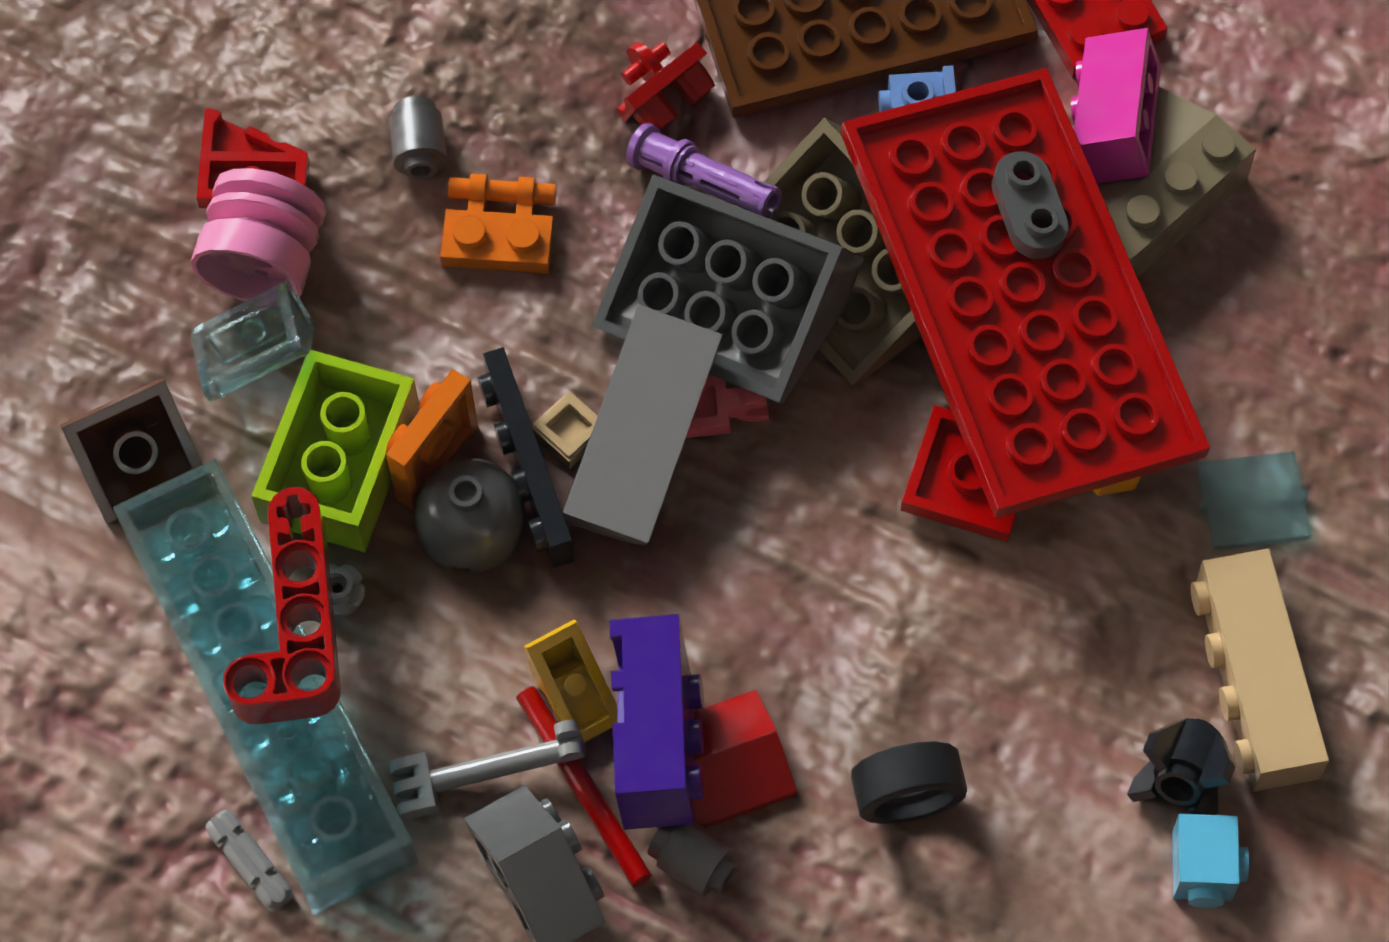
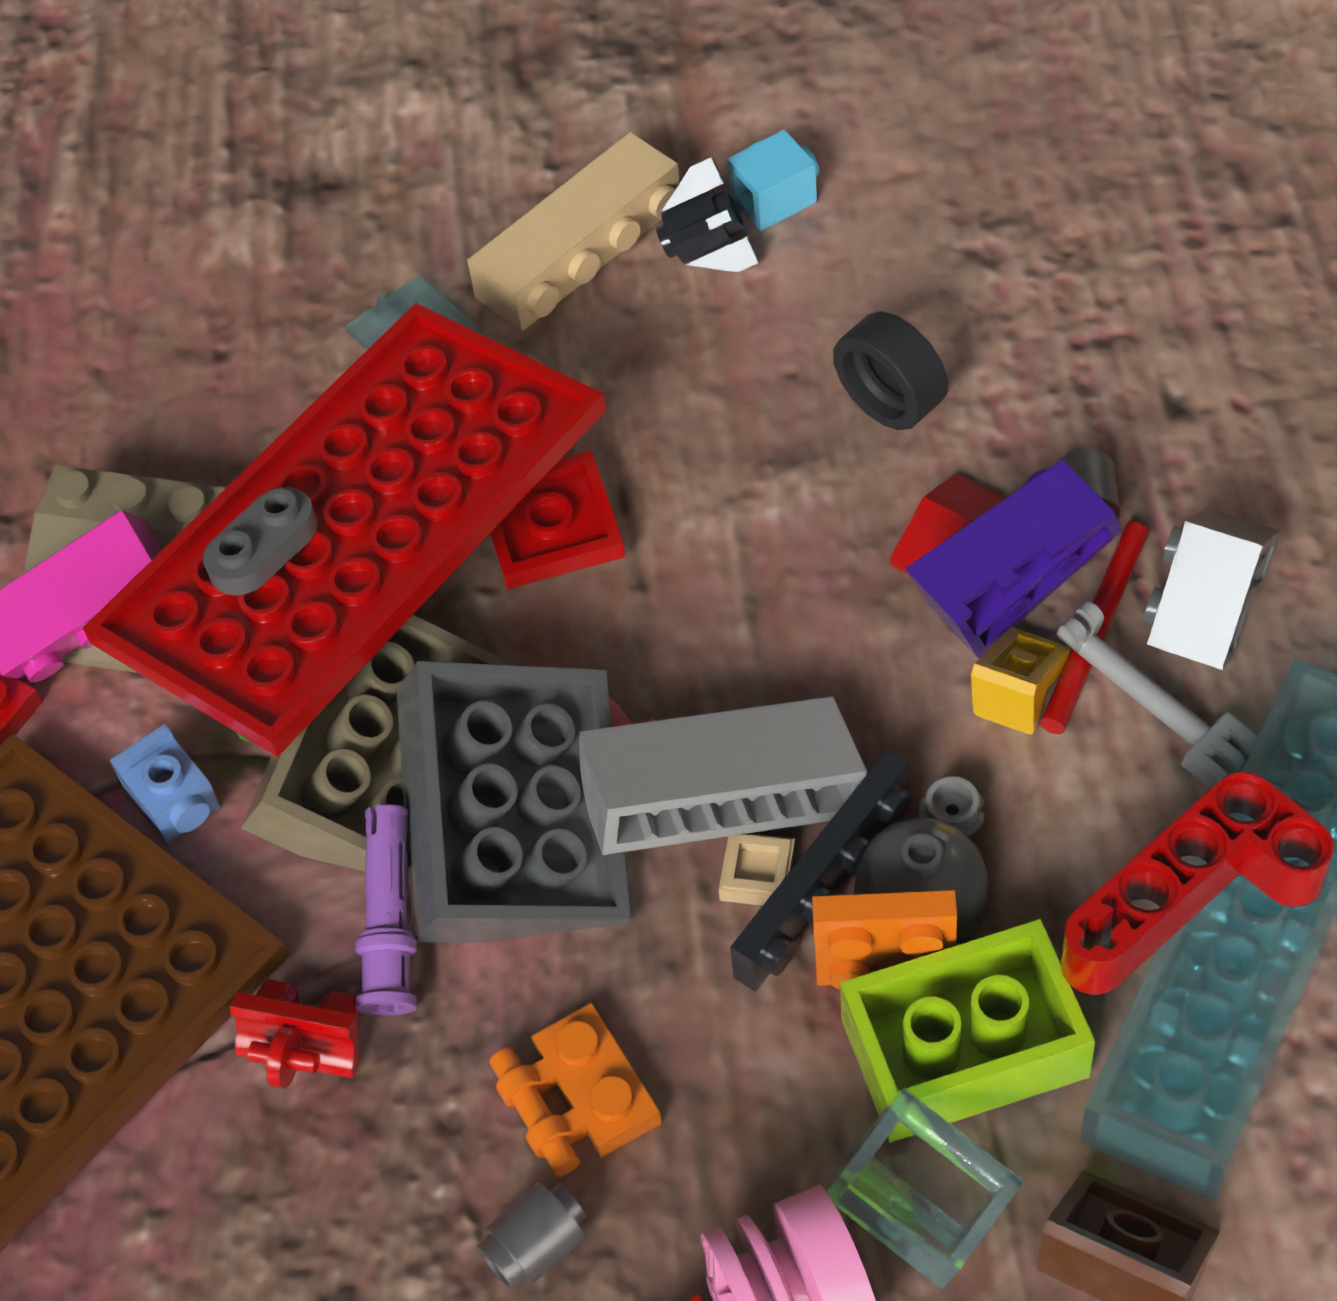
camera: 120 degrees left, 10 degrees down
none -> light grey plate [919,777,984,836]

